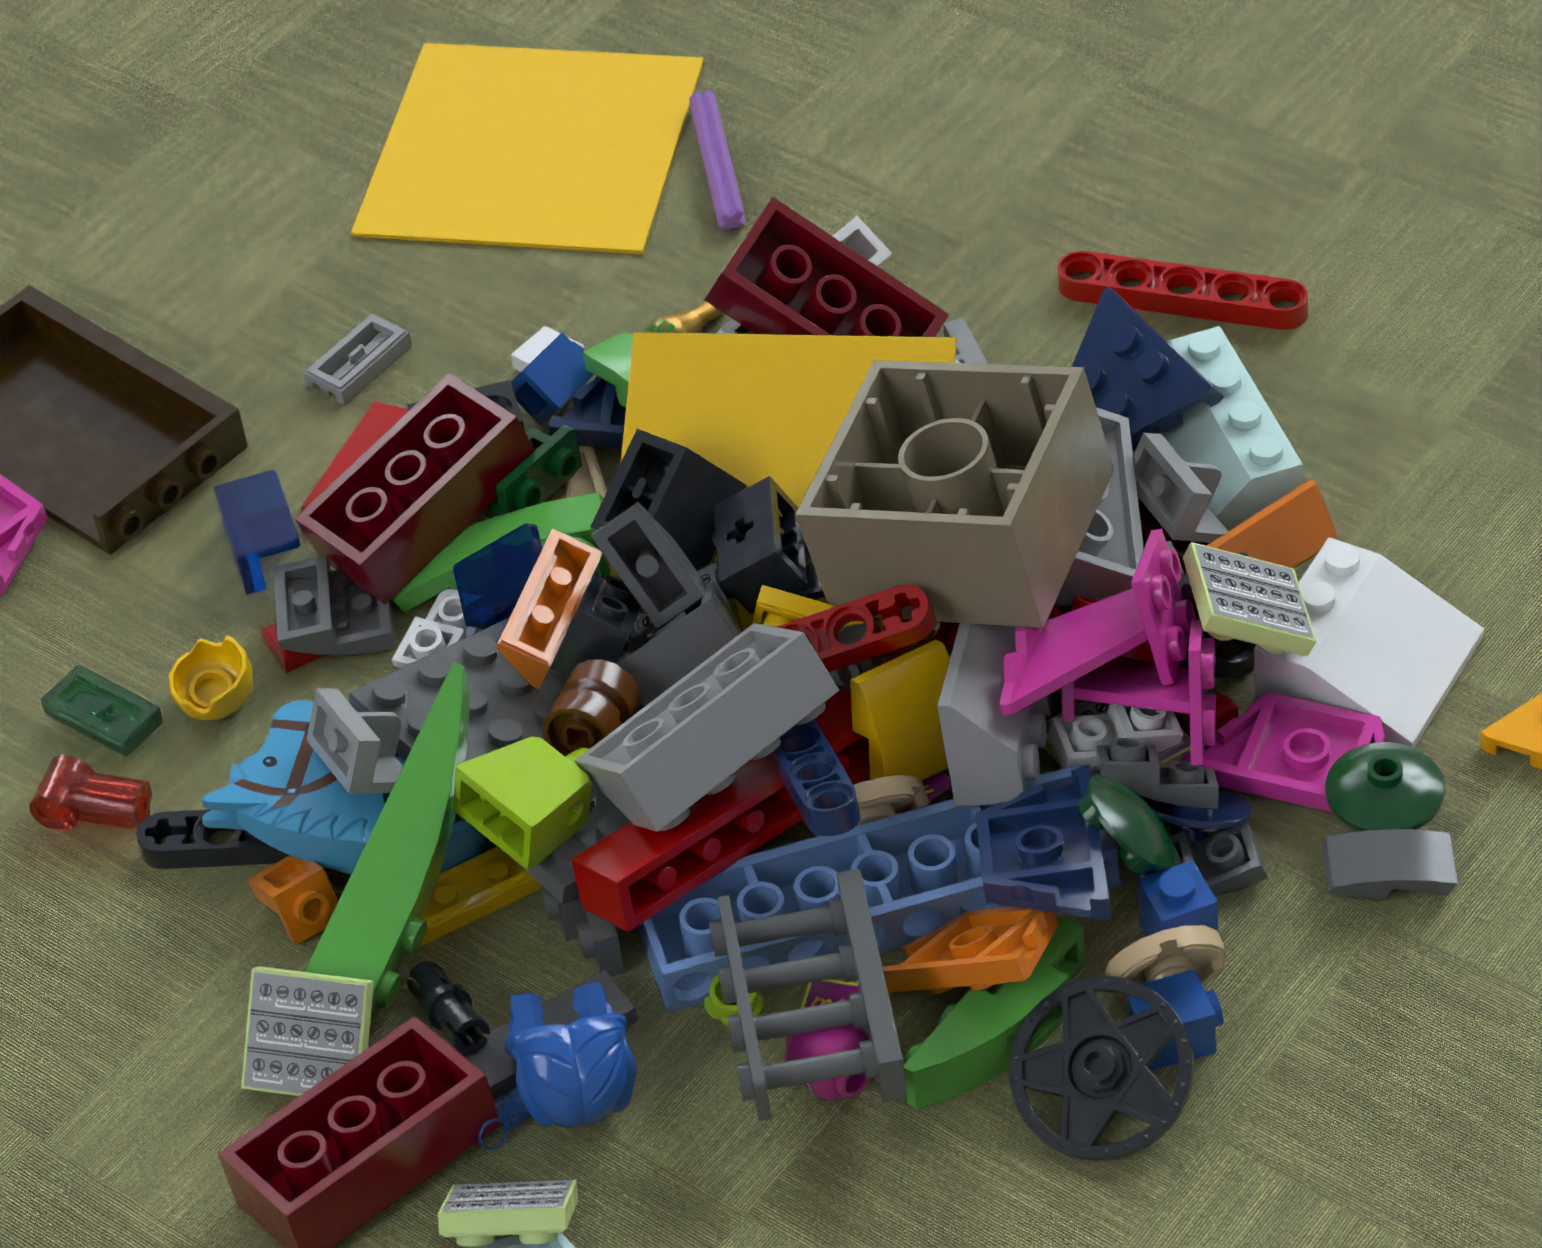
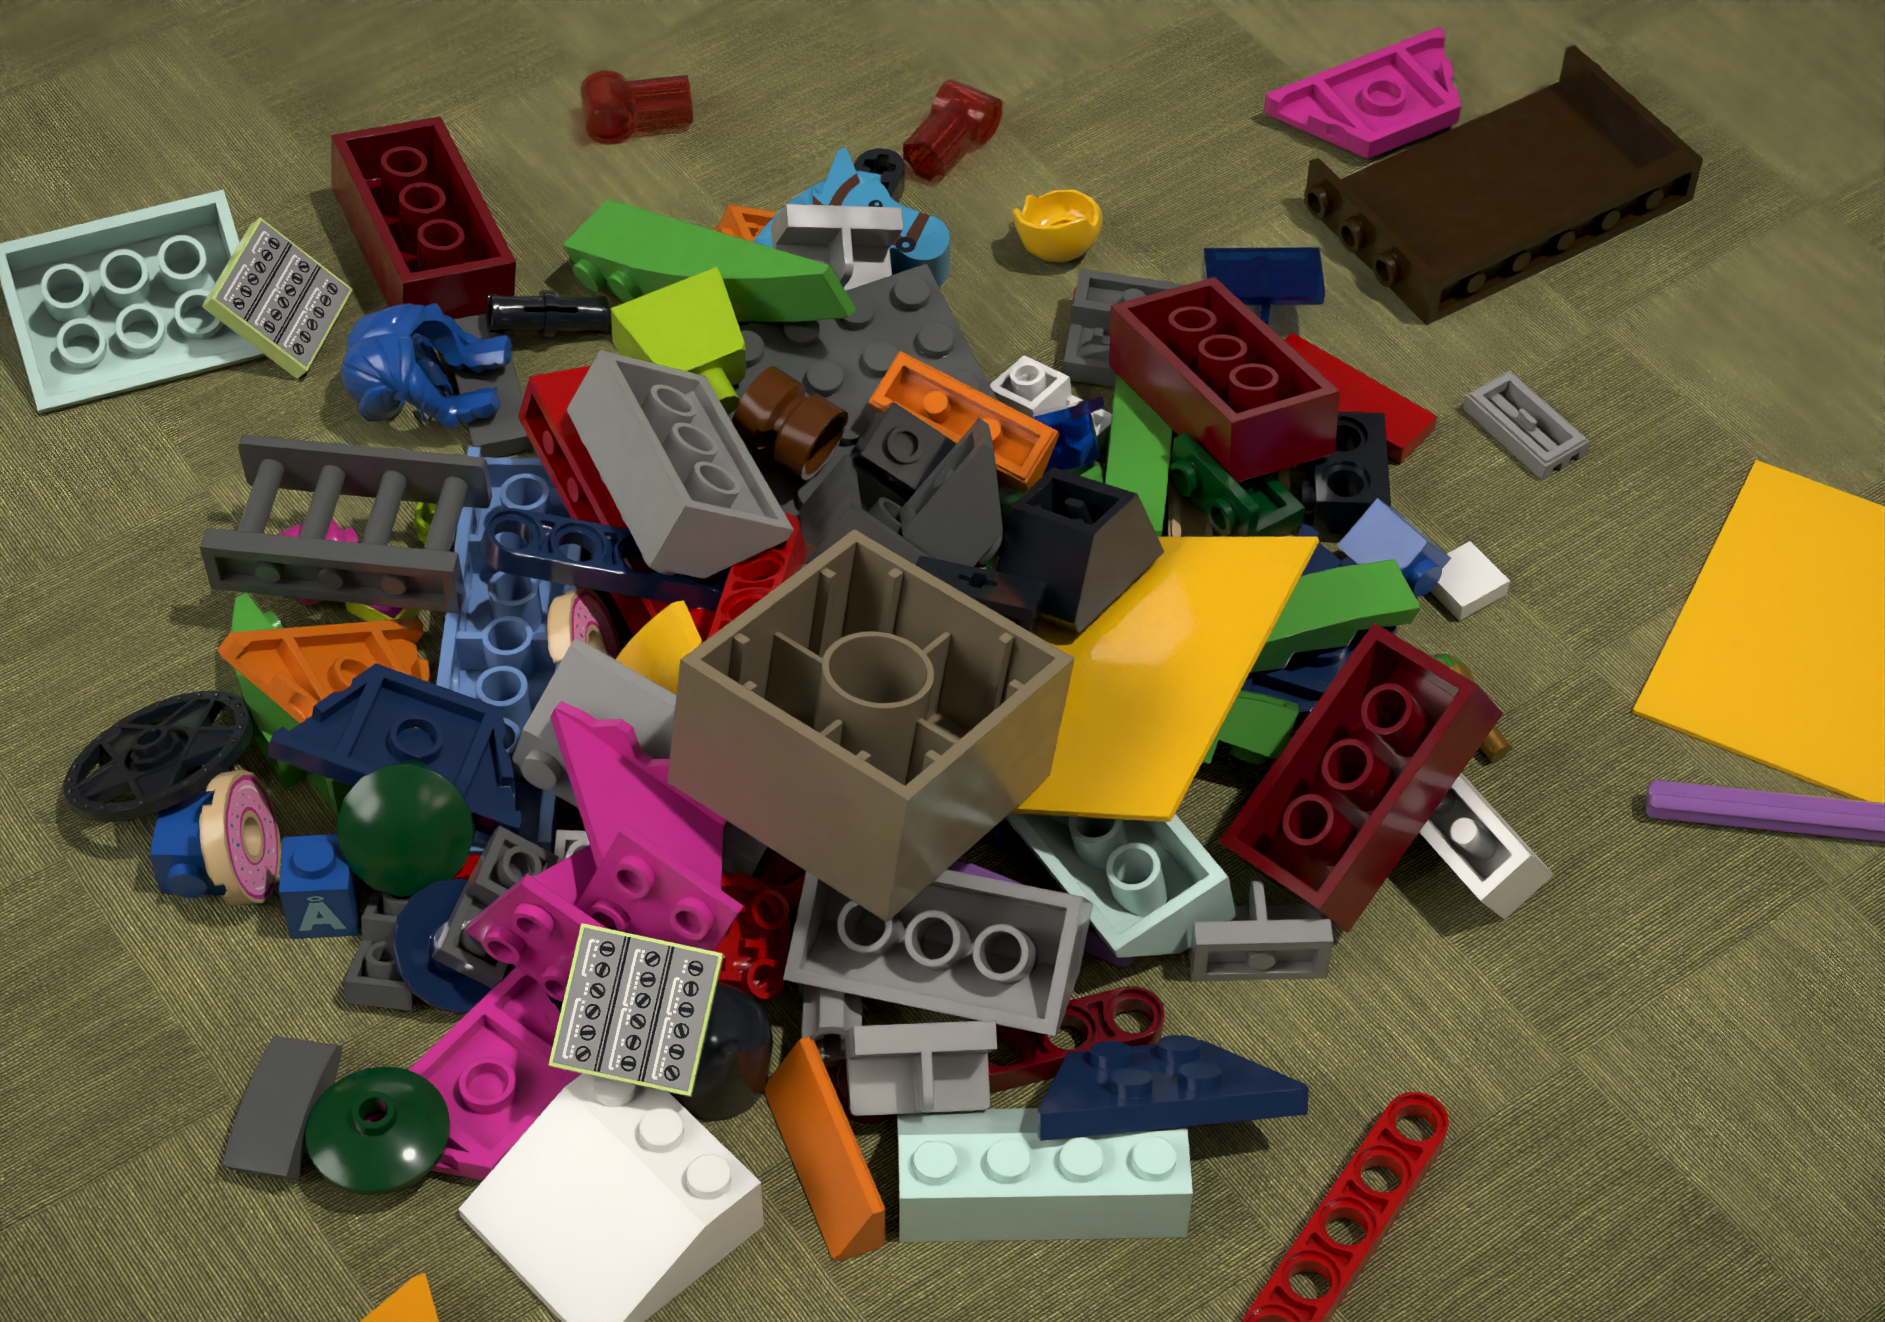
camera: 100 degrees right, 5 degrees up
clear green plate [40,665,164,757] -> none
light grey tile [241,966,374,1096] -> none
none -> clear red piece [580,70,693,145]

